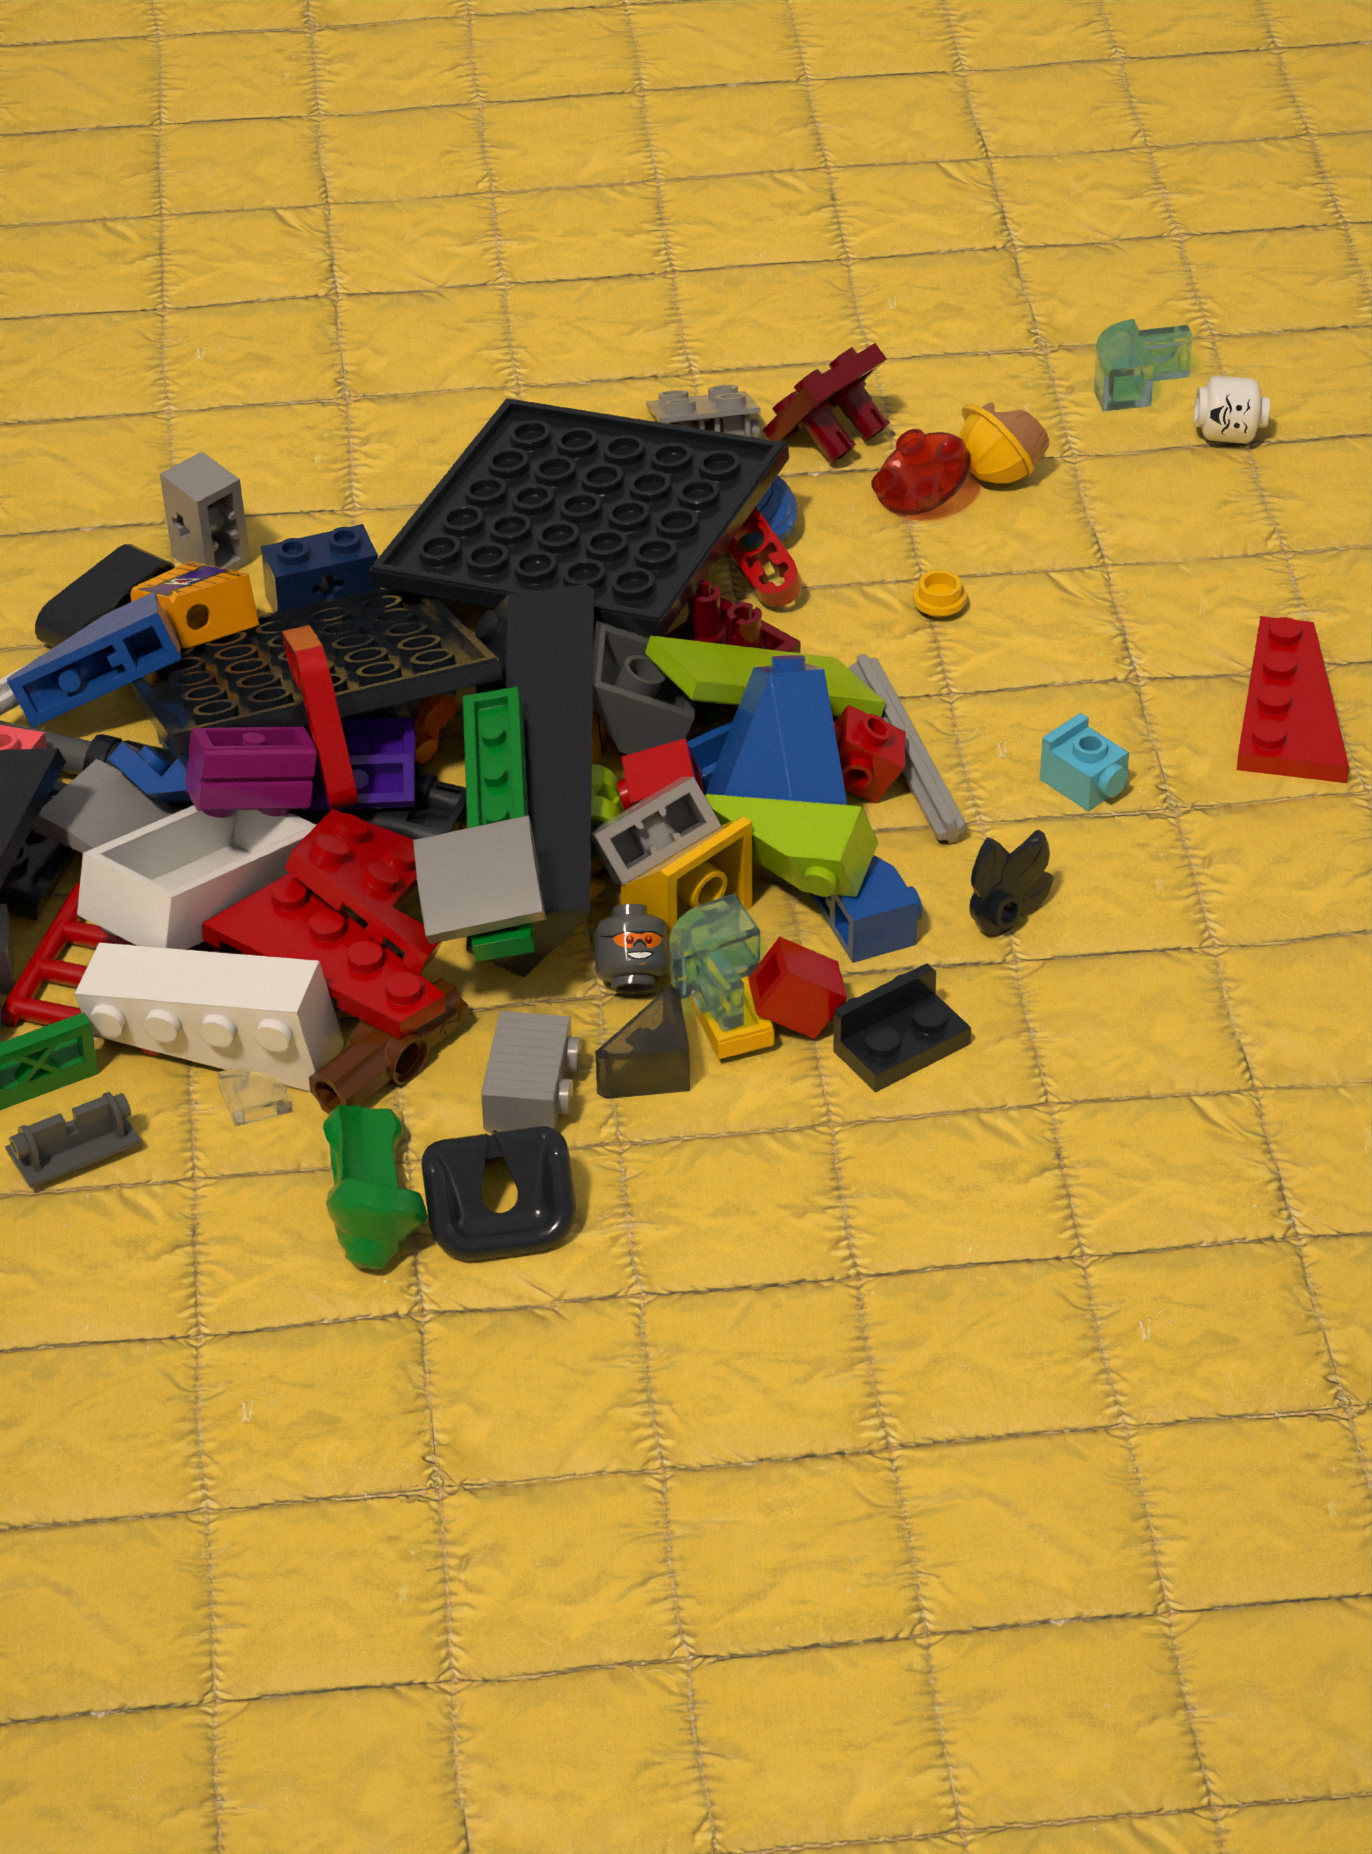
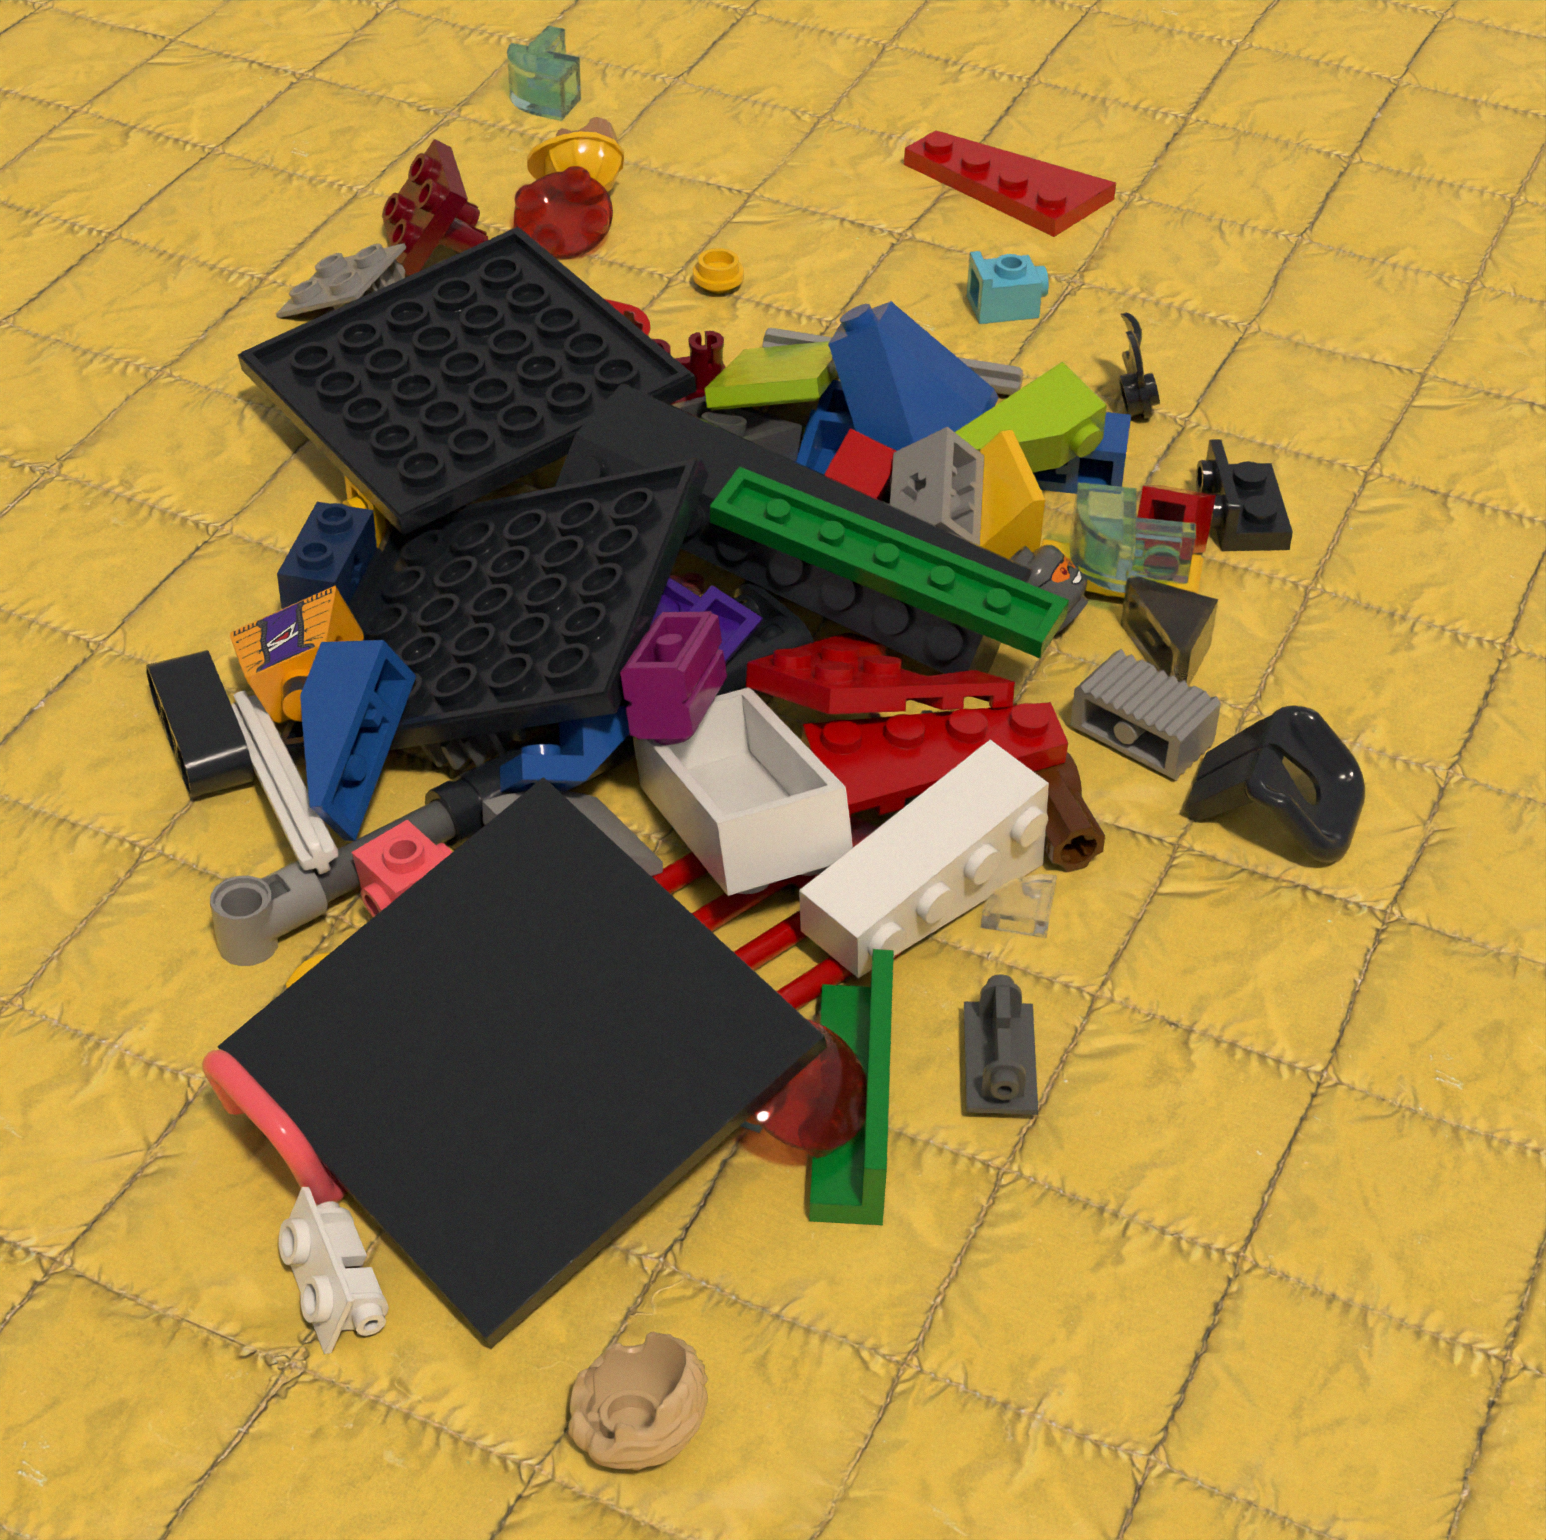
camera: 60 degrees left, 0 degrees up
light grey brick [160,452,251,571] -> none
red beam [282,625,359,810] -> none
green hair [323,1105,428,1270] -> none
light grey slope [413,815,546,944] -> none
white head [1194,376,1270,444] -> none

